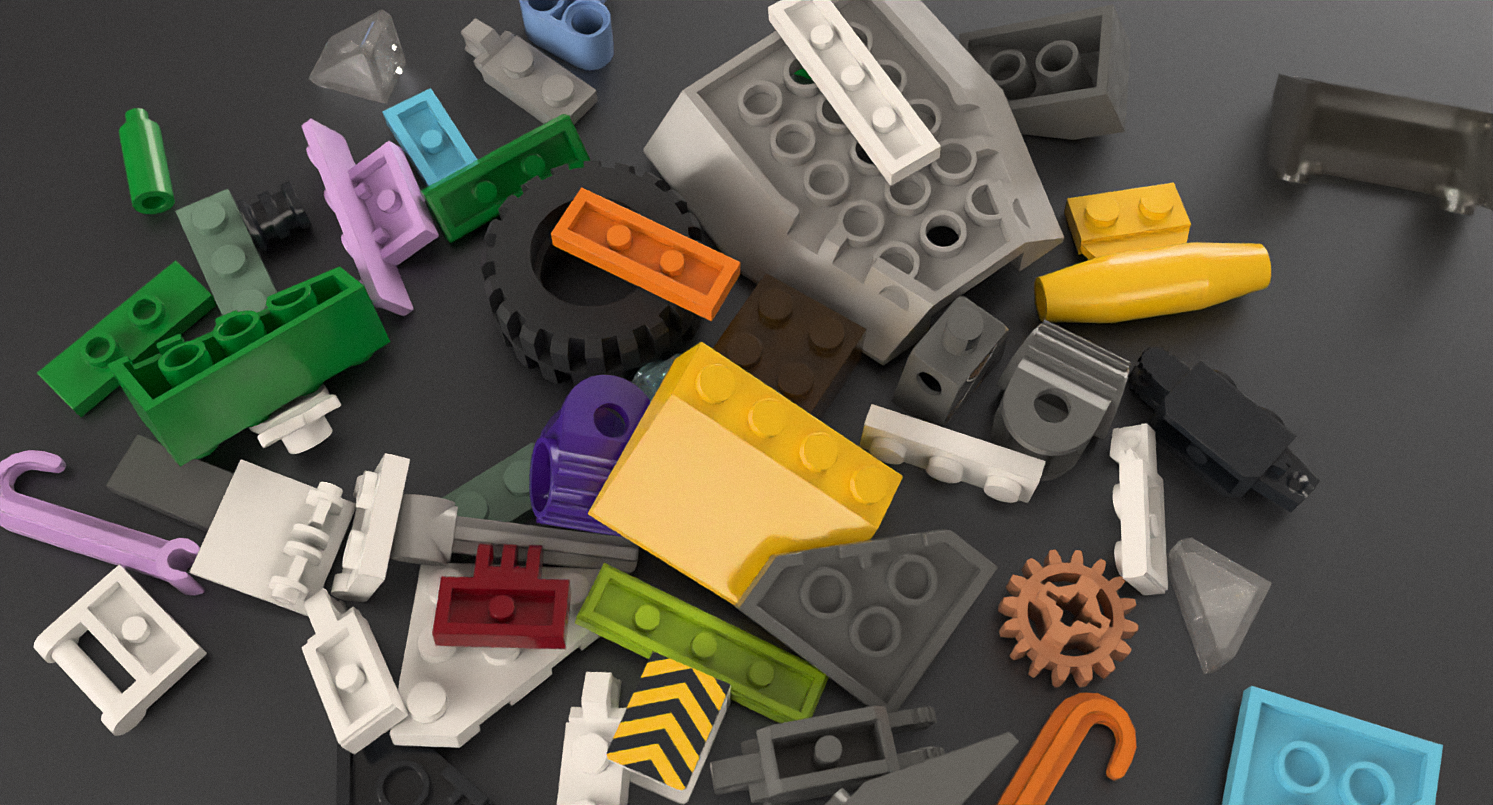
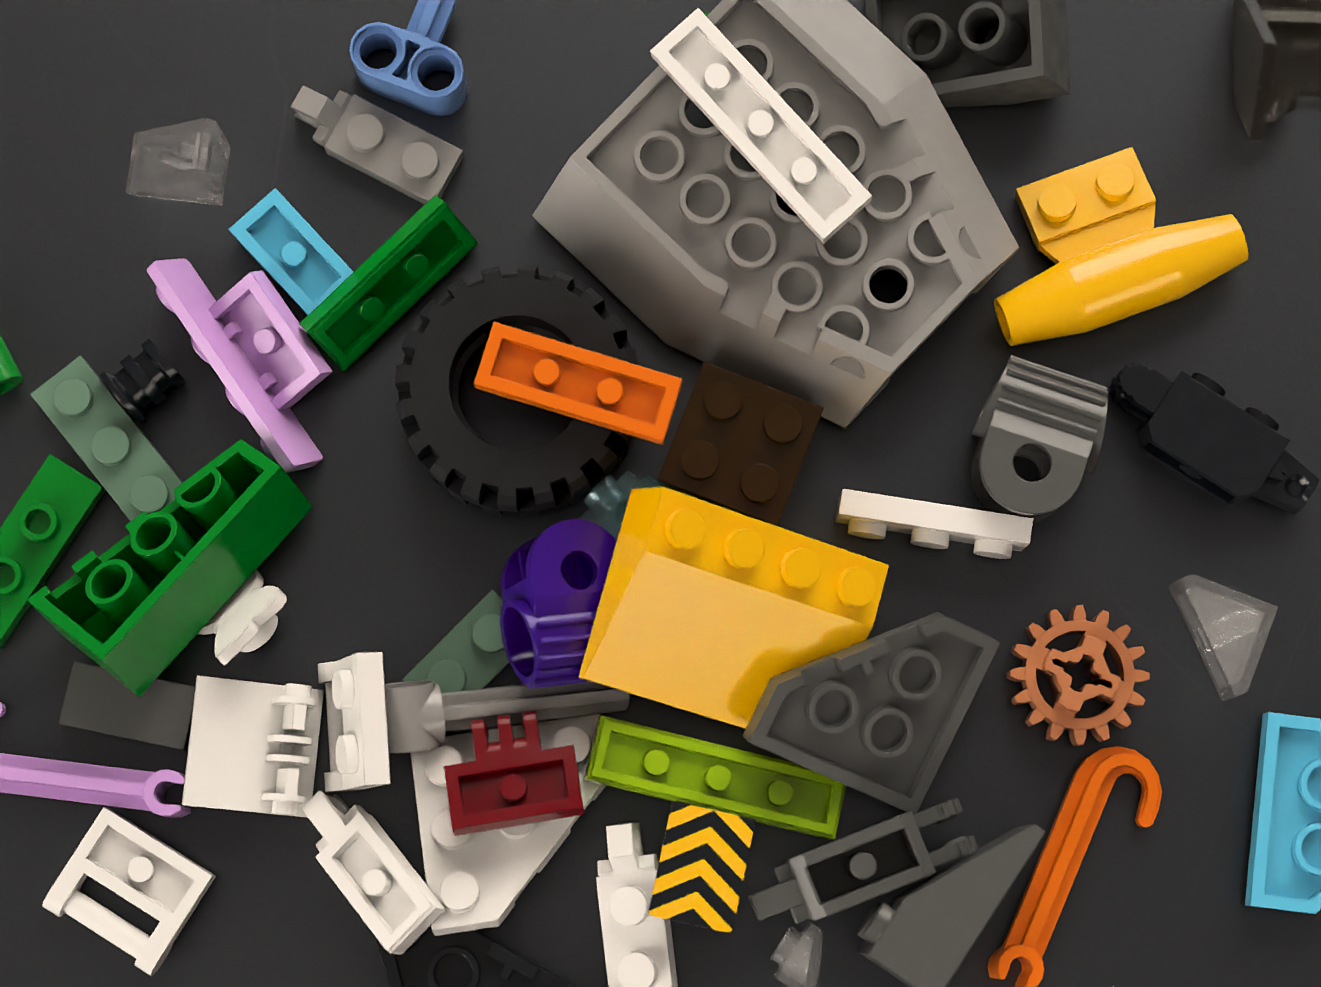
camera: 10 degrees left, 15 degrees up
dark grey torso [892,296,1009,427] -> none
white hinge [1110,423,1168,596] -> none

